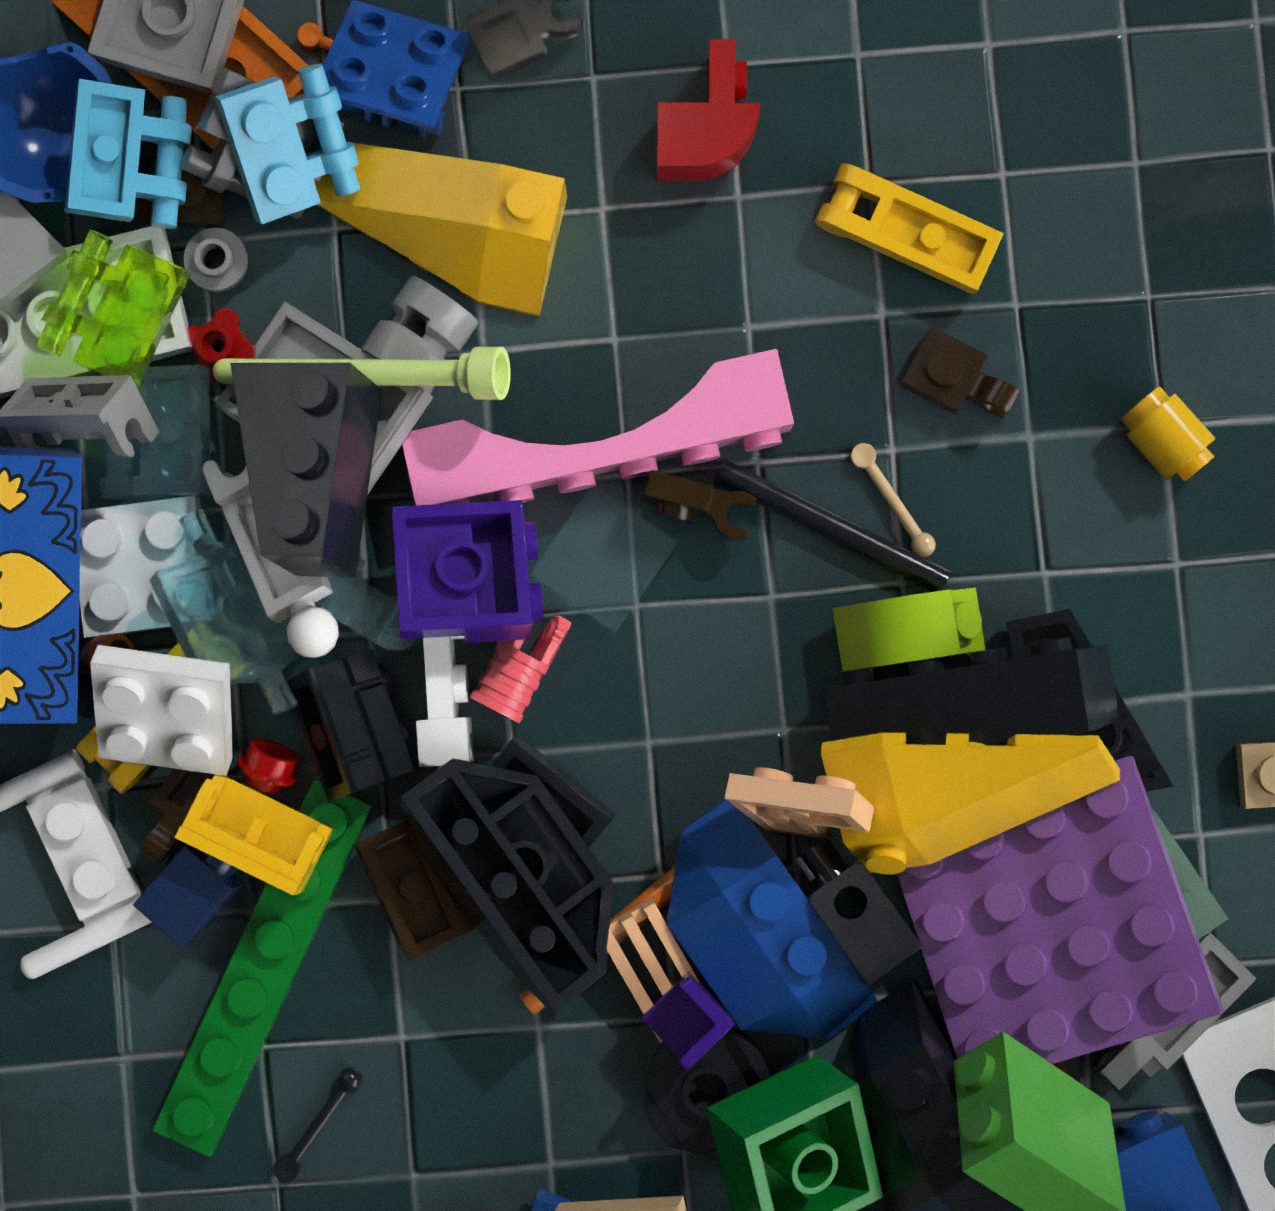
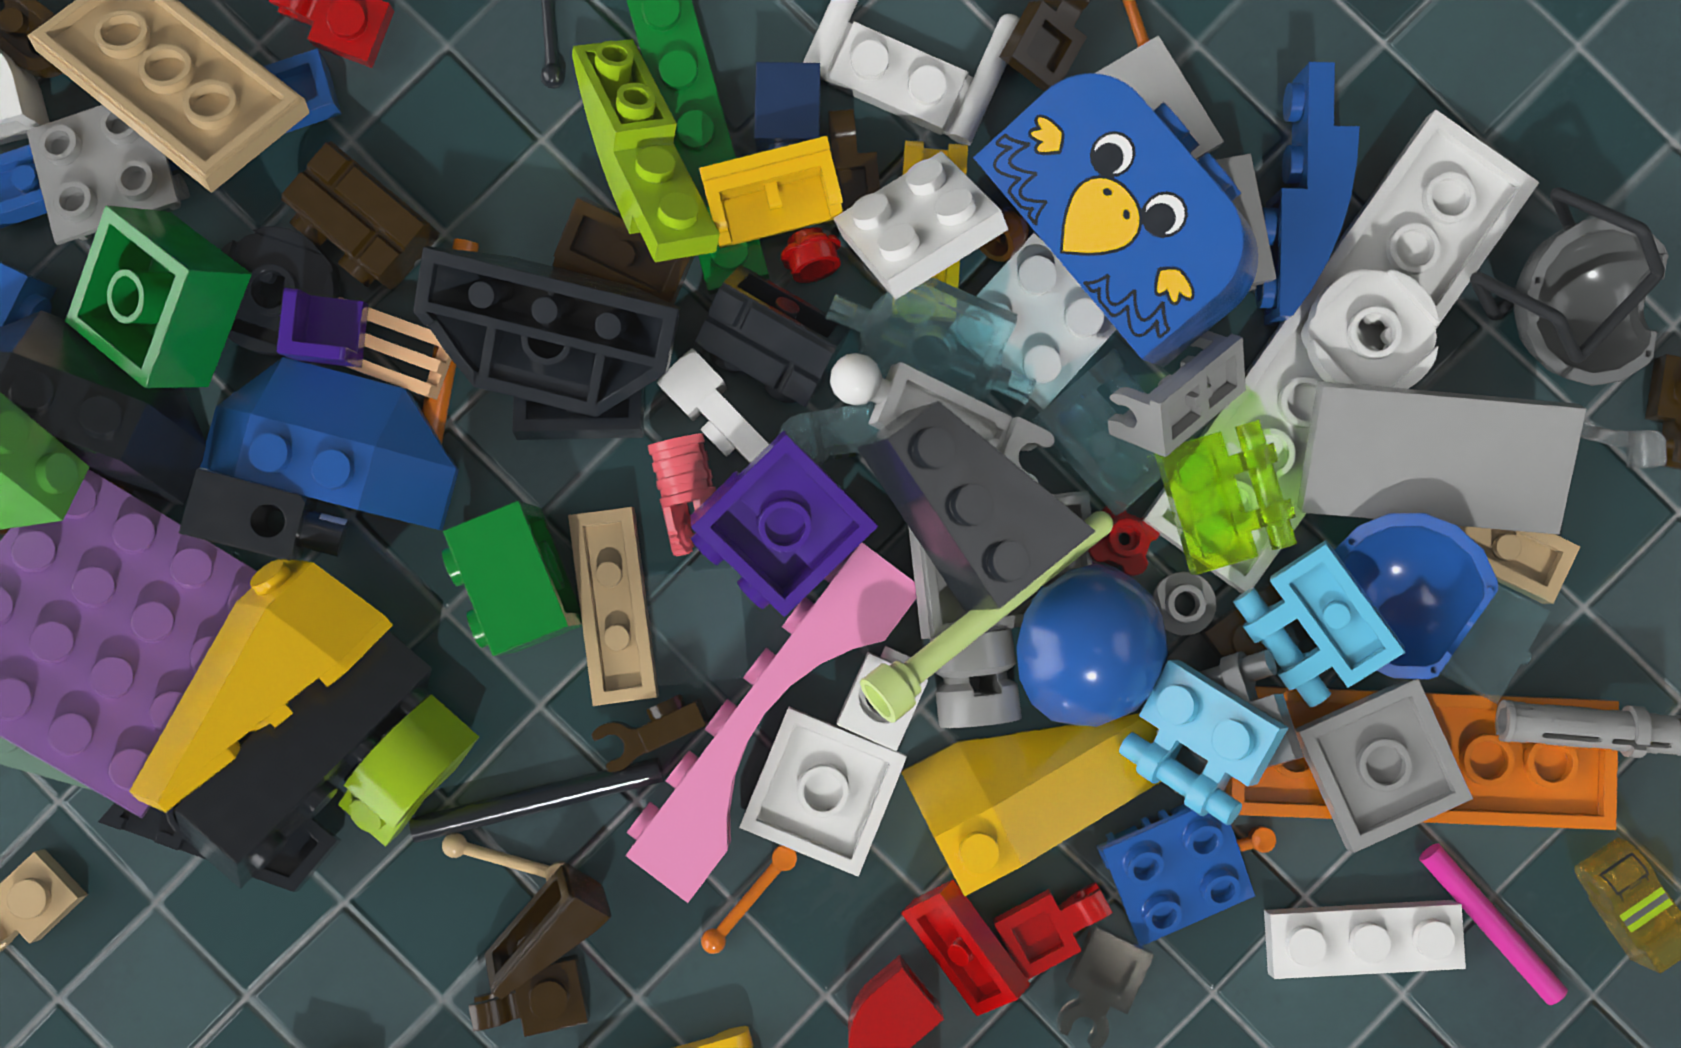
camera: 130 degrees right, 0 degrees up
light nougat plate [724,767,874,839] -> none
none -> dark brown brick [281,141,440,290]
none -> green brick [442,501,582,656]
none -> dark brown slope [485,862,612,999]
none -> tan plate [568,507,659,706]
none -> lime slope [572,39,720,262]
none -> orange hinge [701,845,797,954]
none -> white plate [739,707,907,876]
none -> white brick [837,646,928,751]
none -> red plate [901,879,1030,1016]
none -> red plate [993,882,1113,980]
none -> blue cylinder [1016,562,1168,727]

